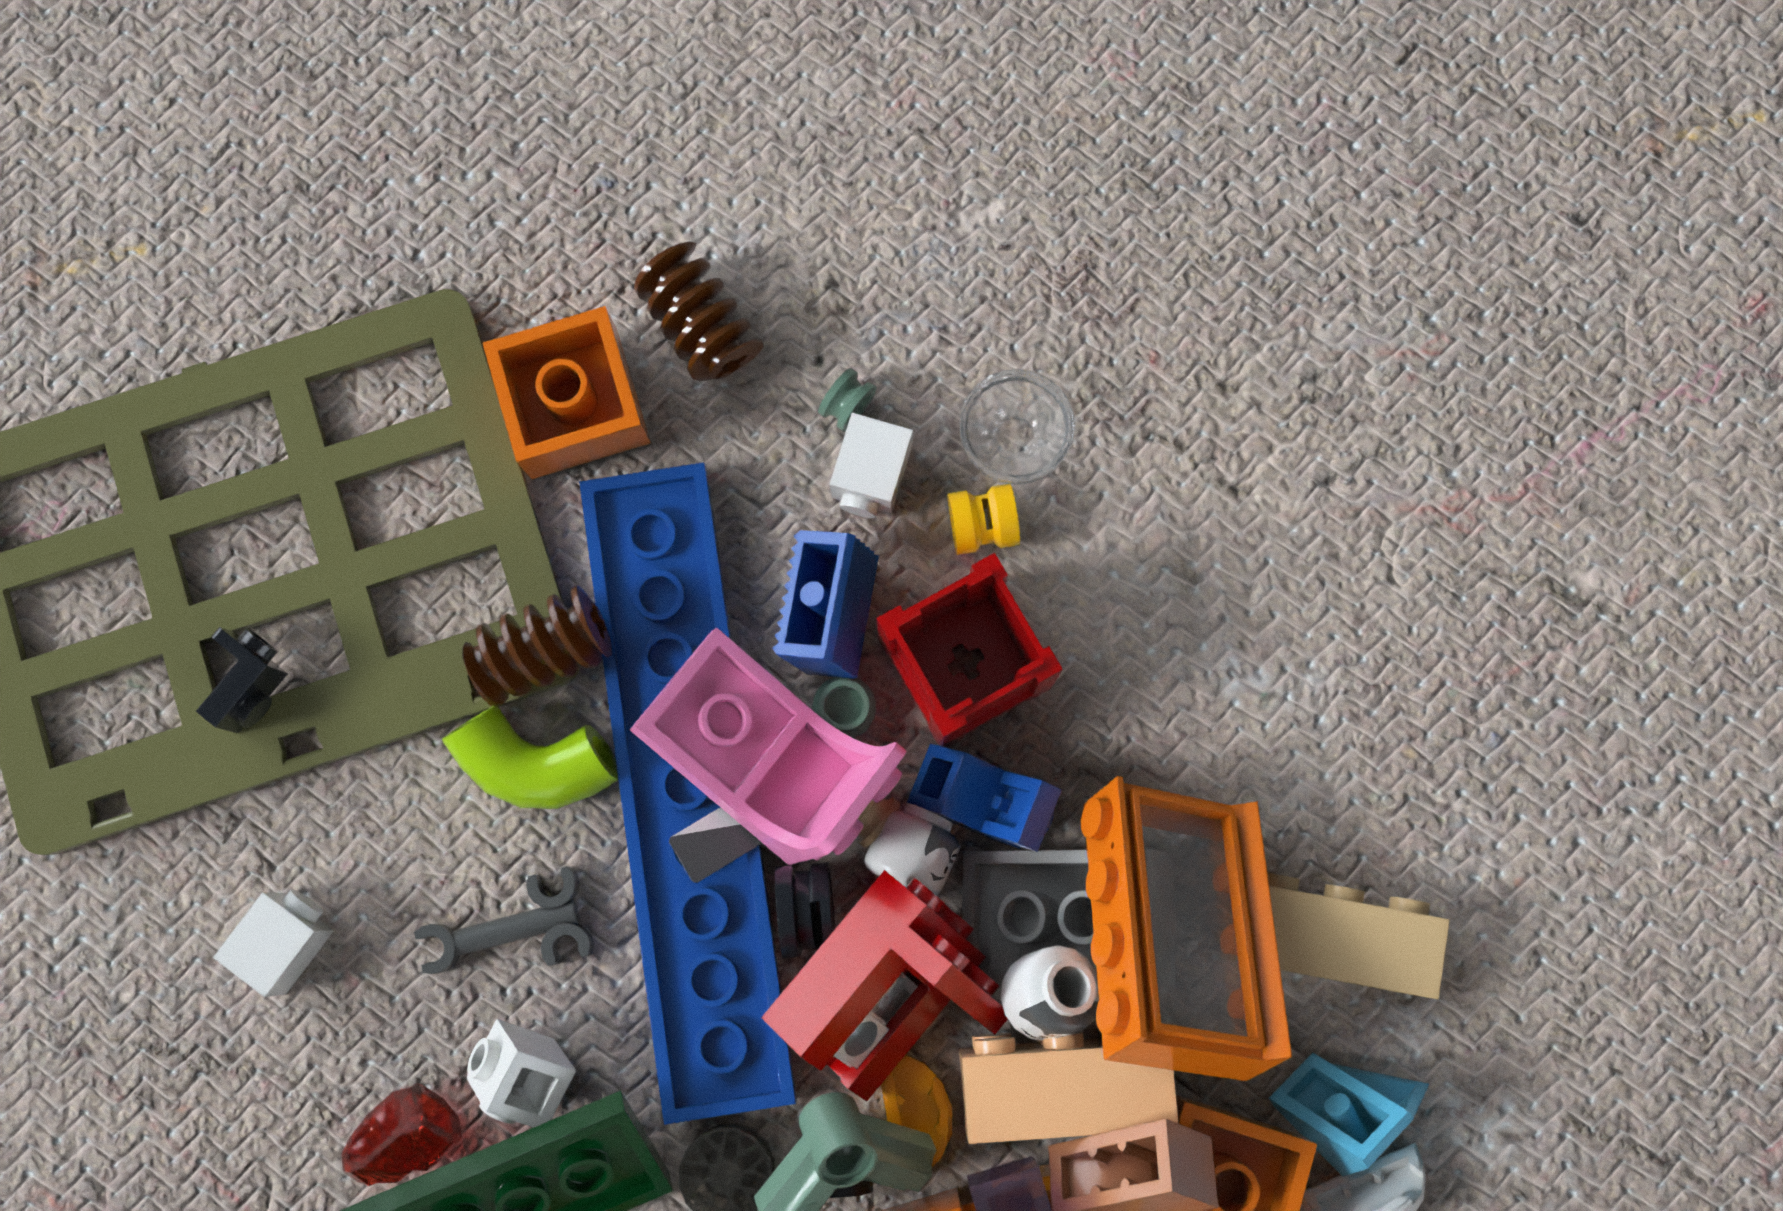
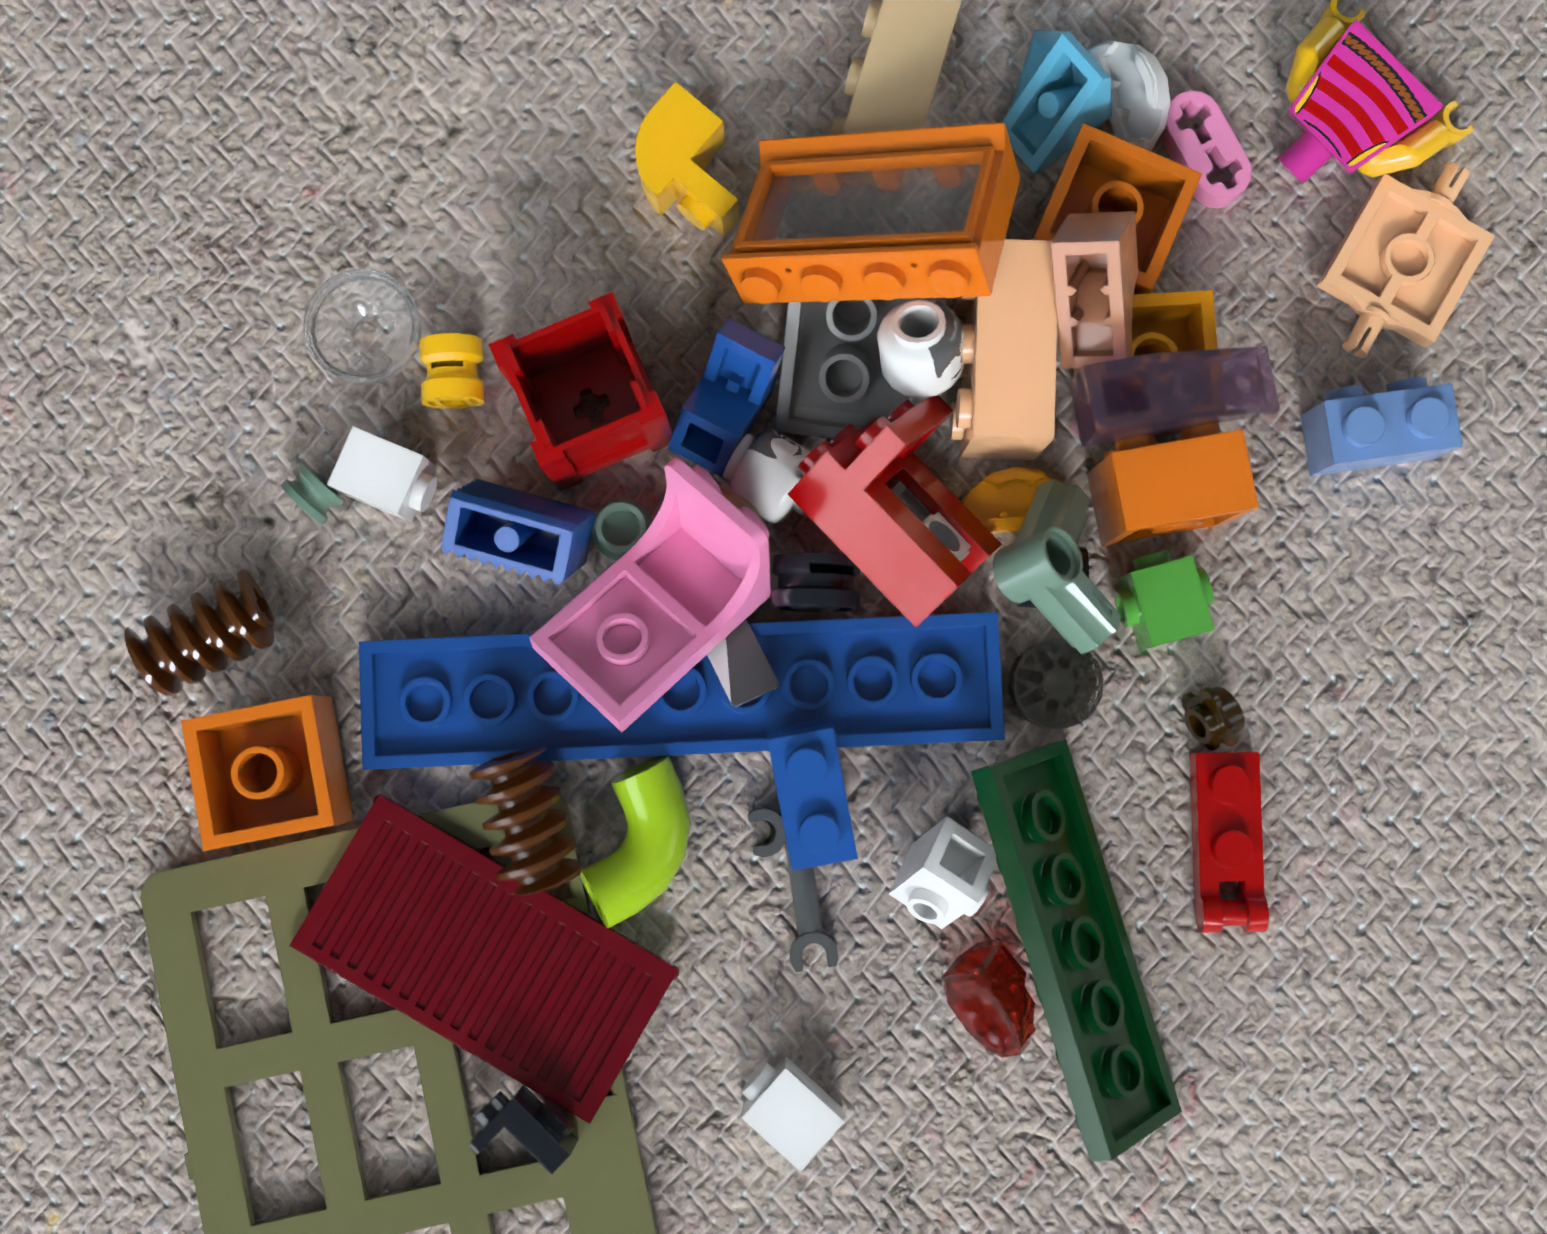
camera: 85 degrees left, 5 degrees up
none -> dark red window [289,794,679,1124]
none -> yellow brick [635,81,740,237]
none -> blue brick [767,718,858,871]

